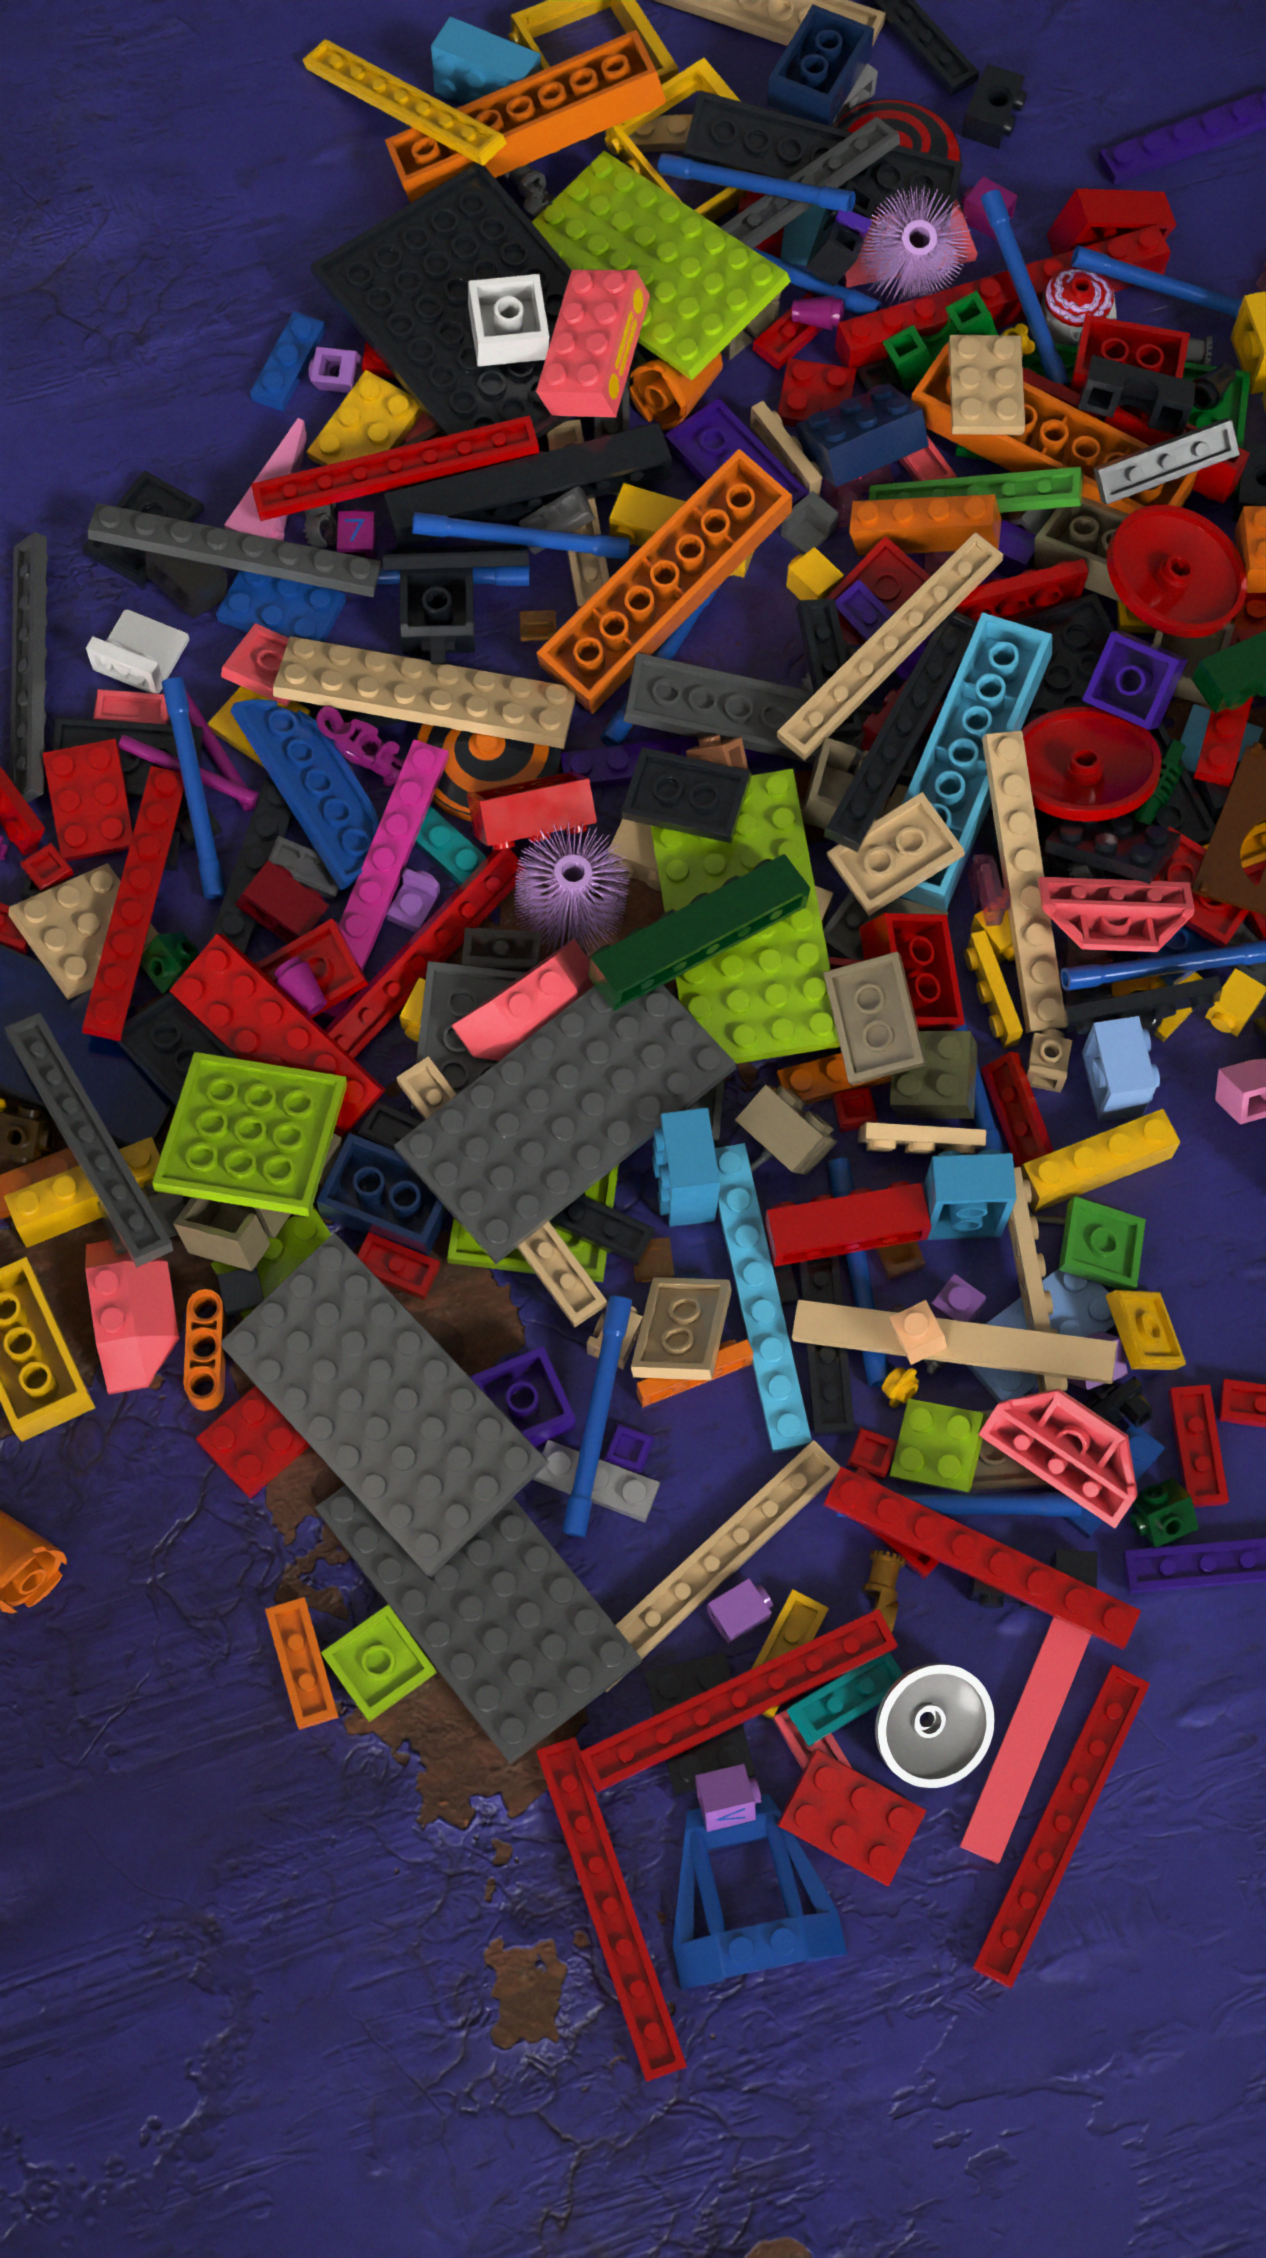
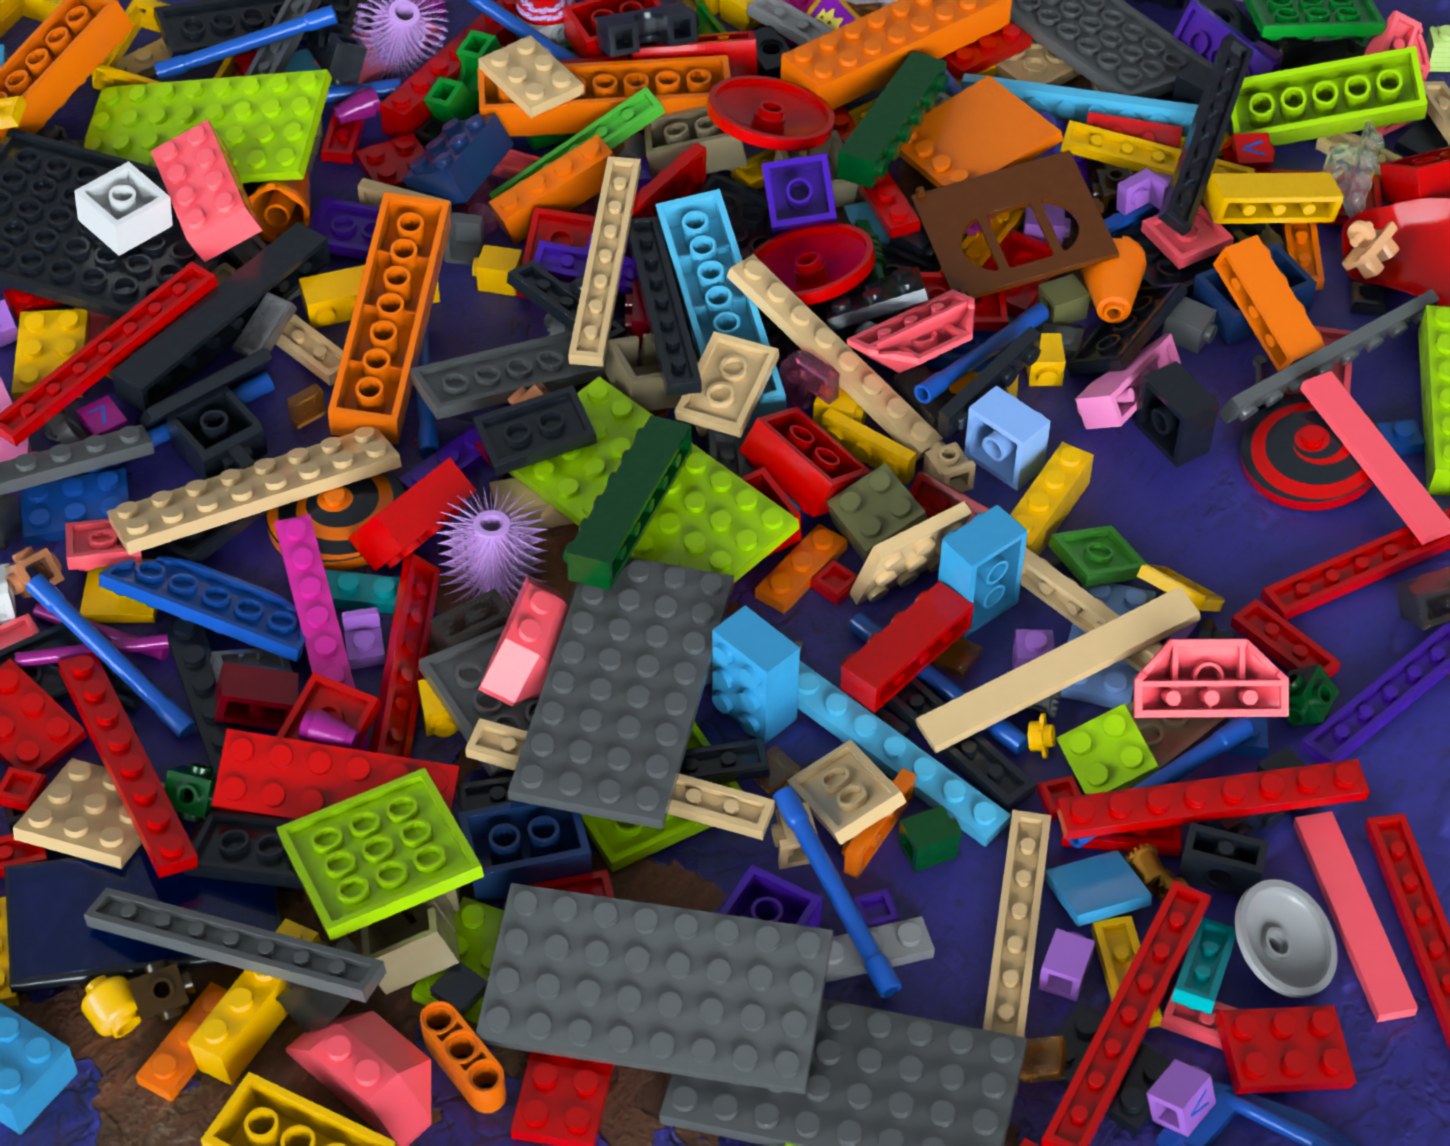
camera: 35 degrees left, 20 degrees down
magenta animal [316,706,405,787] -> none
blue piece [412,512,629,560] -> none
dark tan piece [735,1084,838,1176] -> none
dark tan plate [823,952,927,1086] -> none
dark purple tile [834,210,872,239] -> none
light nougat brick [889,1300,947,1365] -> none
plate [1093,418,1240,504] -> none
none -> nougat brick [5,546,65,601]
none -> dark green brick [898,805,962,872]
none -> clear orange tile [1020,1036,1068,1083]
none -> dark azure tile [1045,850,1152,927]
none -> black brick [1177,822,1269,897]

